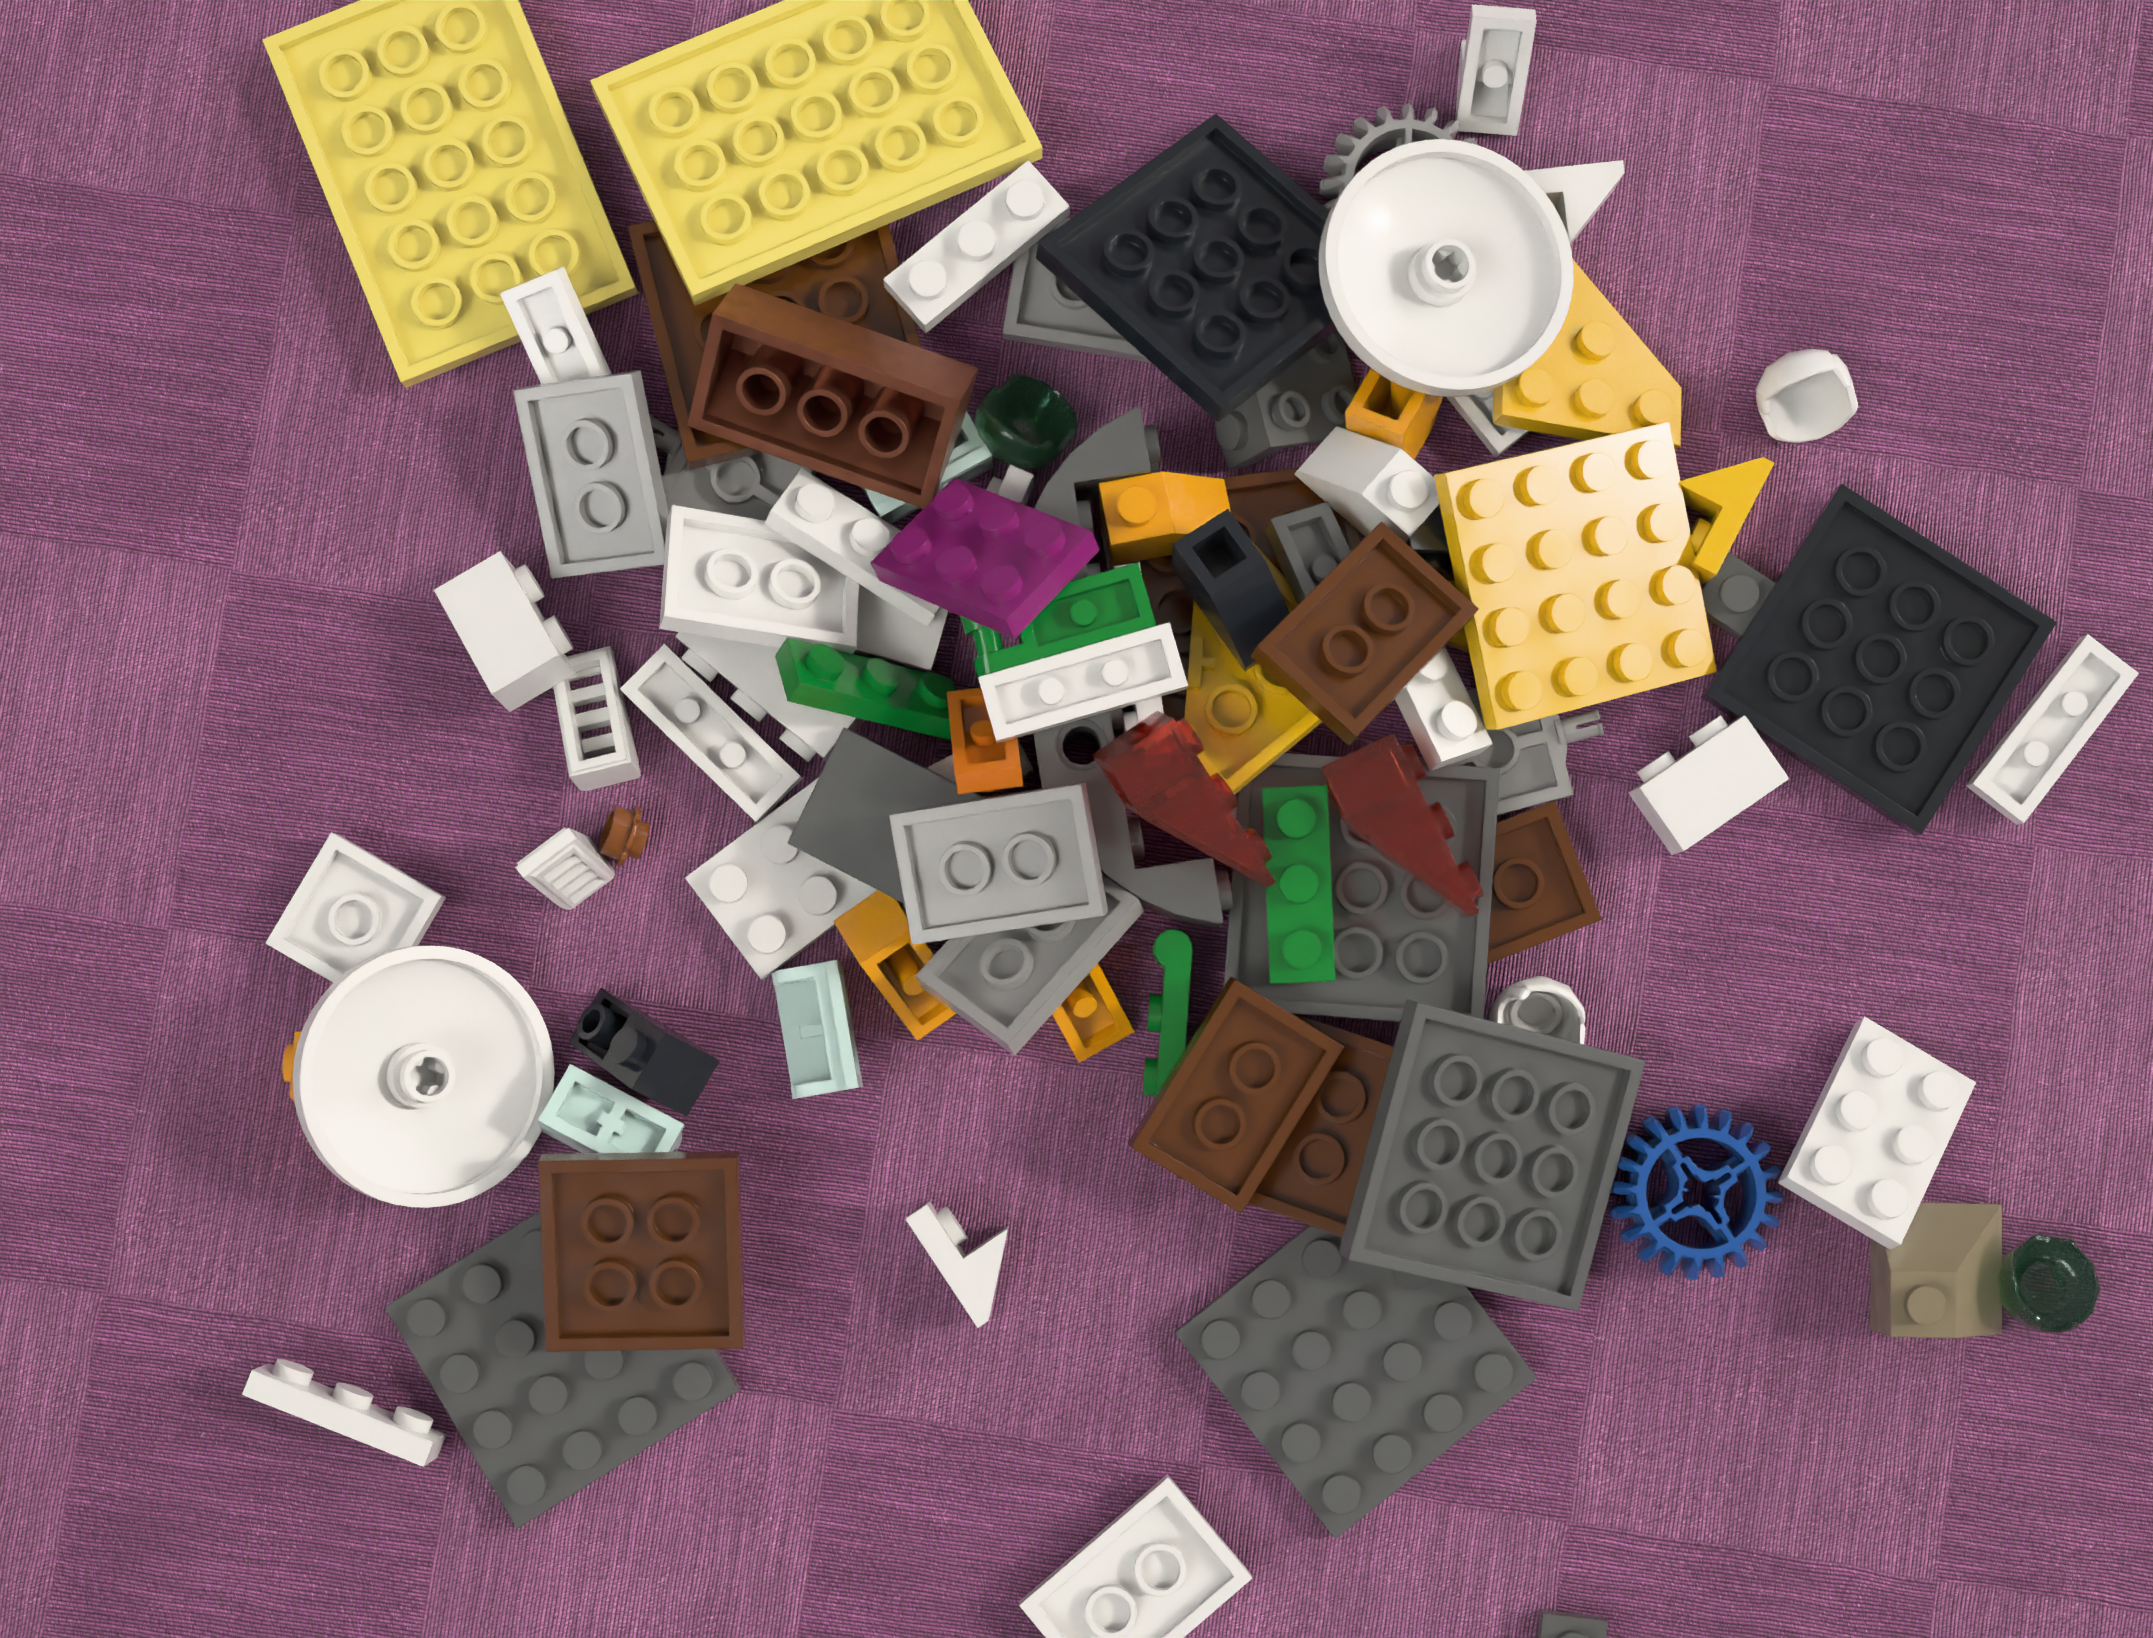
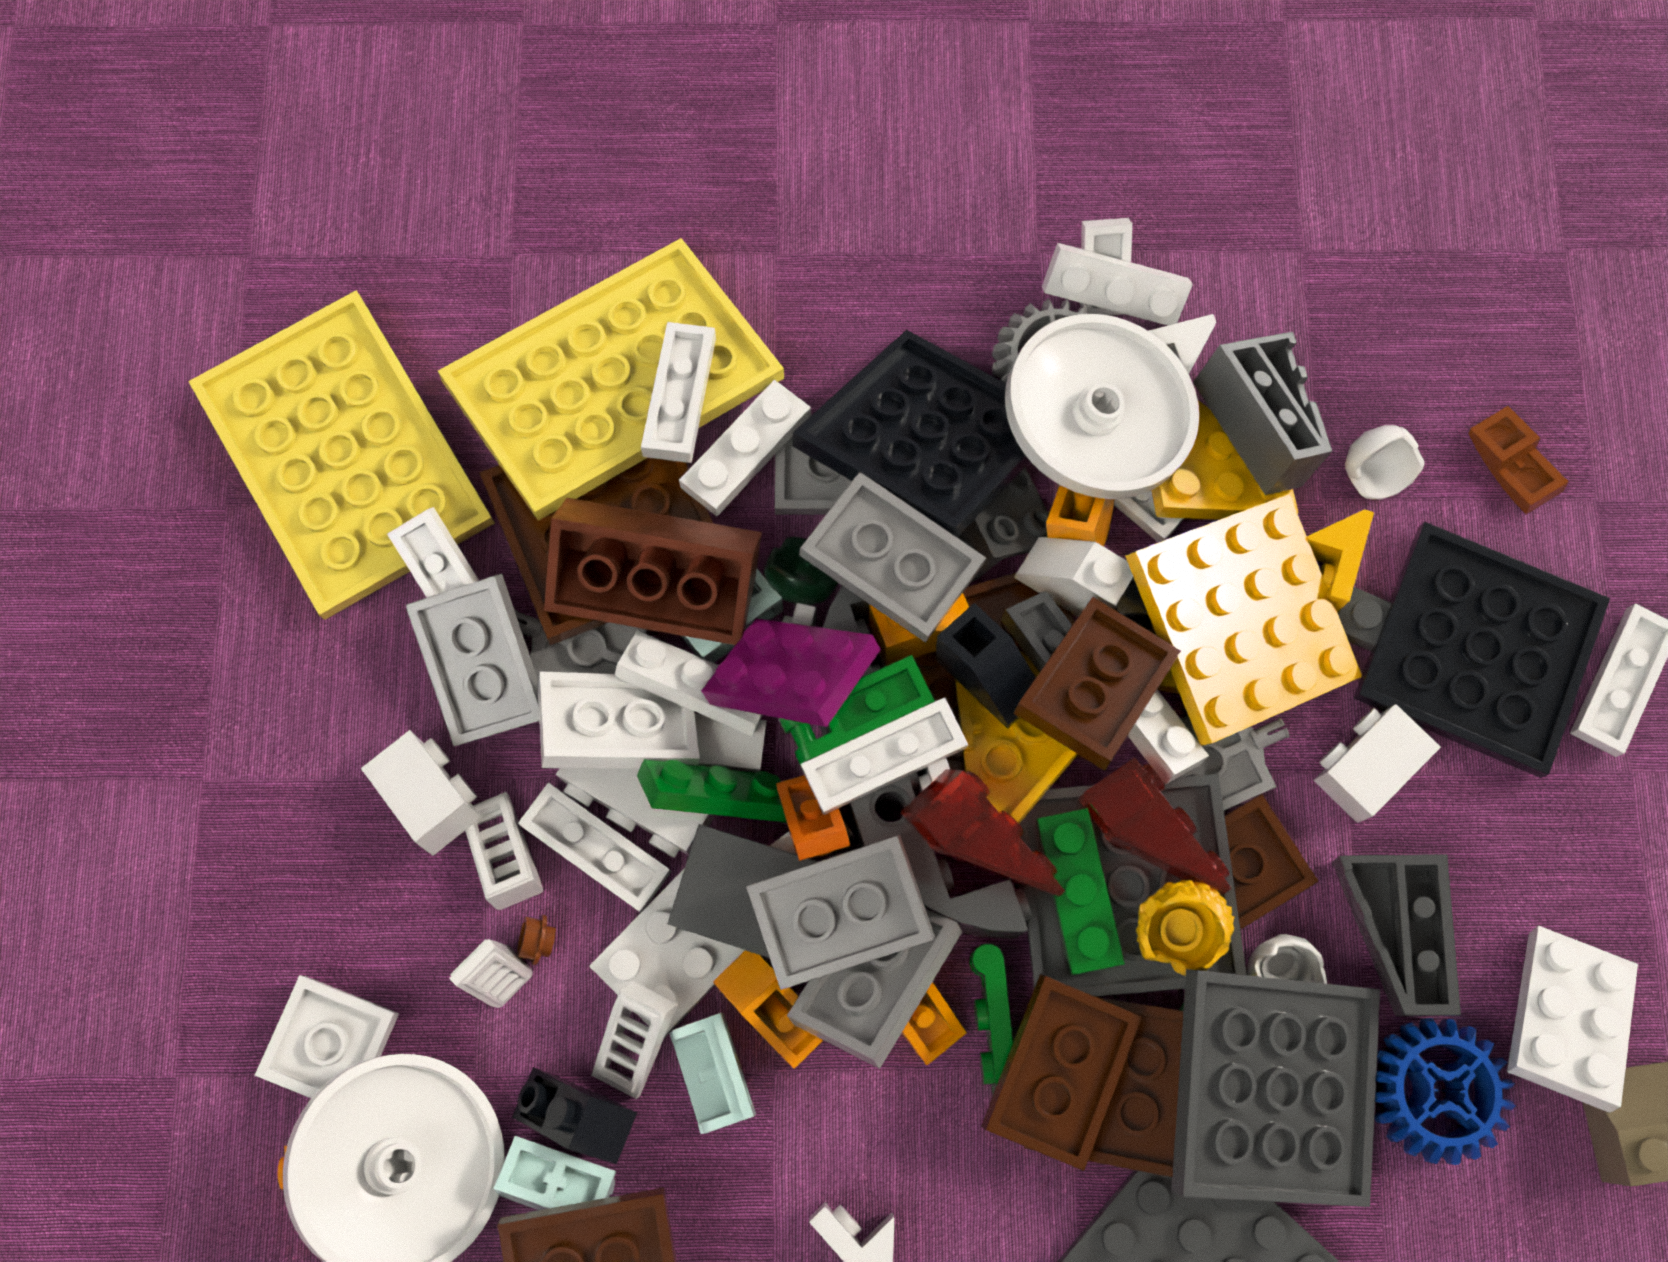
camera: 10 degrees left, 10 degrees down
none -> white slope [591,981,678,1099]
none -> white plate [641,322,716,463]
none -> light grey plate [799,472,986,643]
none -> white plate [1042,243,1193,325]
none -> yellow hair [1135,880,1235,977]
none -> dark grey wedge [1193,332,1332,495]
none -> dark grey wedge [1332,854,1461,1016]
none -> dark orange slope [1468,406,1569,515]

